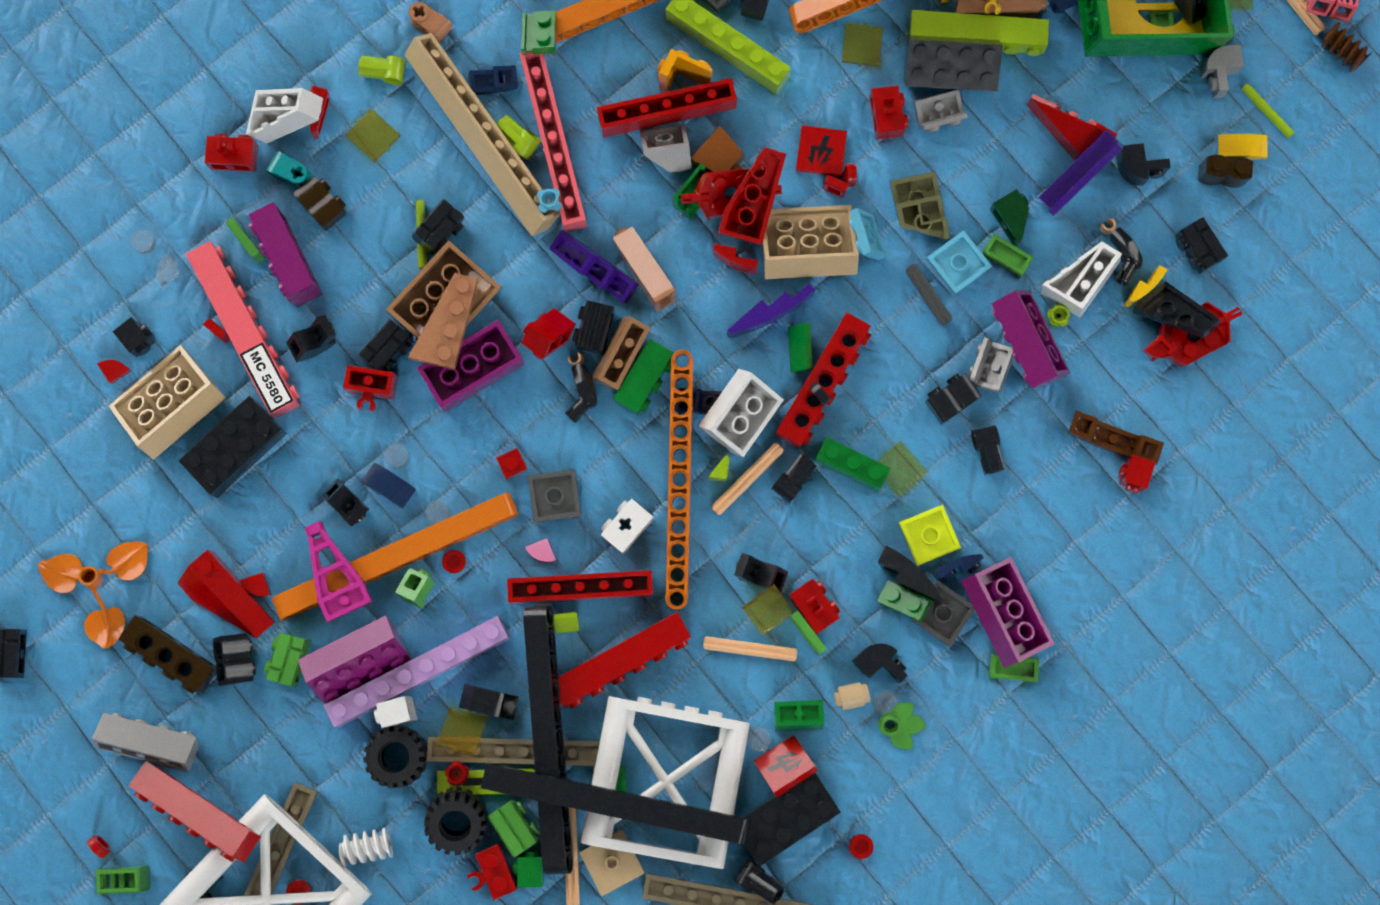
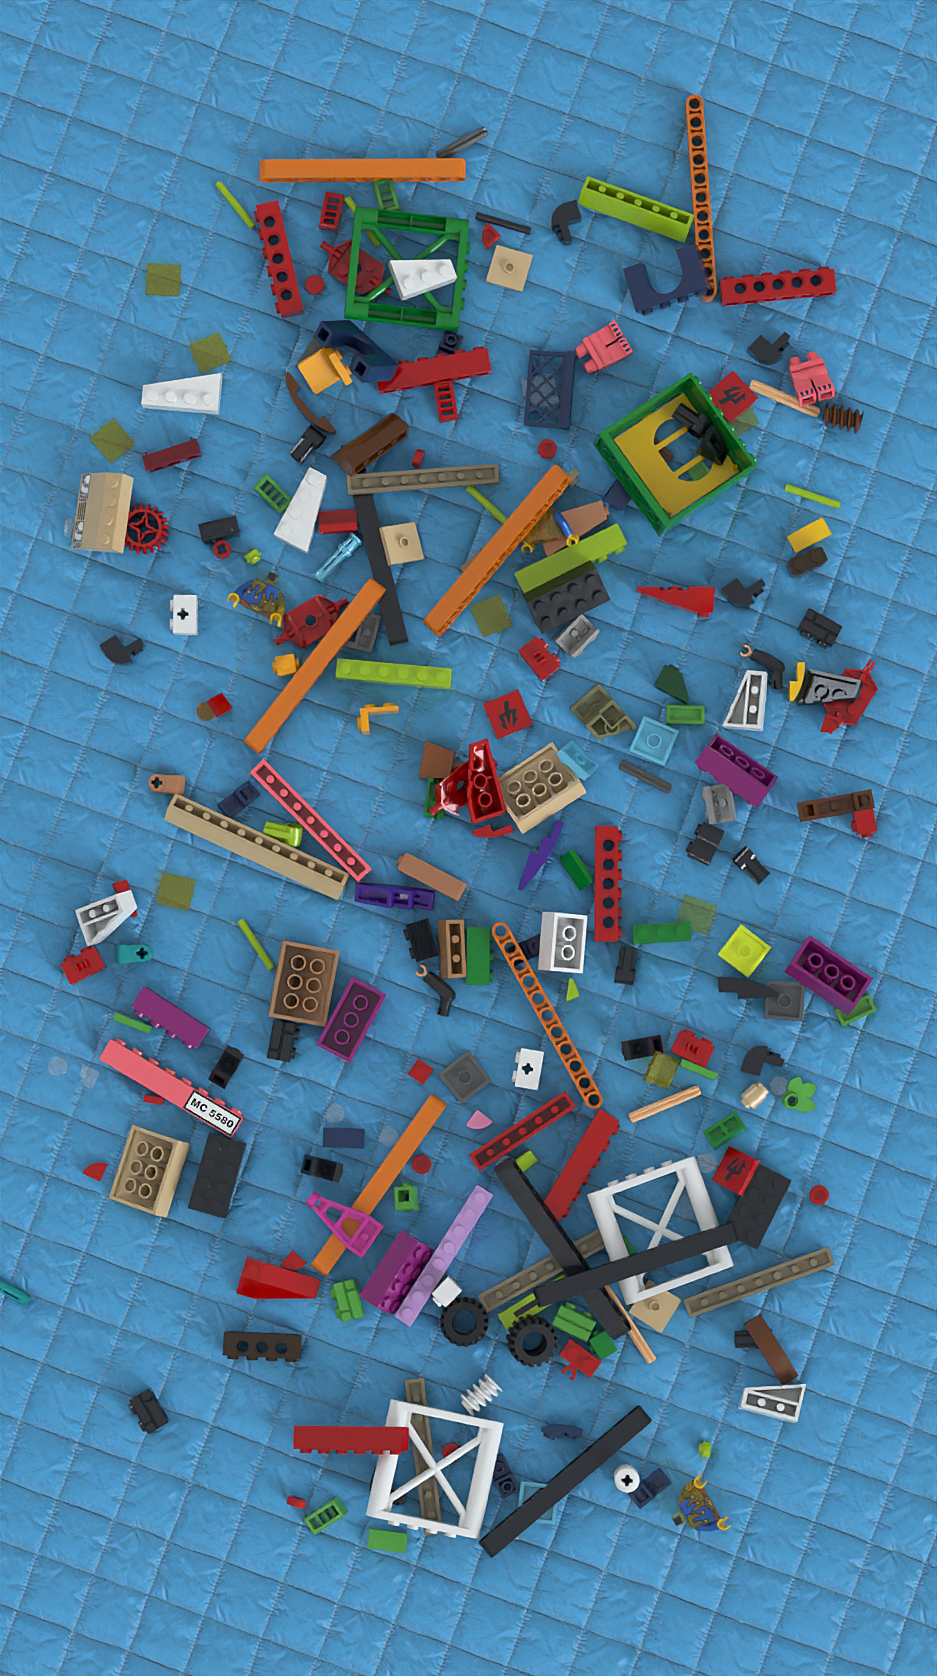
camera: 25 degrees left, 5 degrees up
orange plant [38,541,148,649] -> none
light grey brick [92,713,200,773] -> none
black brick [112,317,155,357] -> none
black brick [213,633,256,686] -> none
dark brown brick [293,176,347,231] -> none
red brick [343,365,398,412] -> none
lime piece [358,56,406,85] -> none
nougat wing [408,273,479,370] -> none
black brick [412,199,464,255] -> none
clear yellow piece [436,708,488,755] -> none
red plate [445,761,469,786] -> none
black brick [459,684,519,720] -> none
green plate [521,10,557,55] -> none
red brick [521,308,576,359] -> none
medium azure plate [537,188,562,213] -> none
red brick [597,78,737,138] -> none
light grey slope [639,124,692,173] -> none
light nougat axle [711,443,784,515] -> none
black piece [734,859,785,905] -> none
black tile [809,382,831,405] -> none
red tile [823,175,849,198] -> none
red tile [843,163,857,187] -> none
green plate [877,580,932,623] -> none
dark blue slope [932,554,984,581] -> none
dark purple fence [1039,129,1124,216] -> none
lime plate [1047,304,1070,327] -> none
light grey brick [1201,44,1244,99] -> none

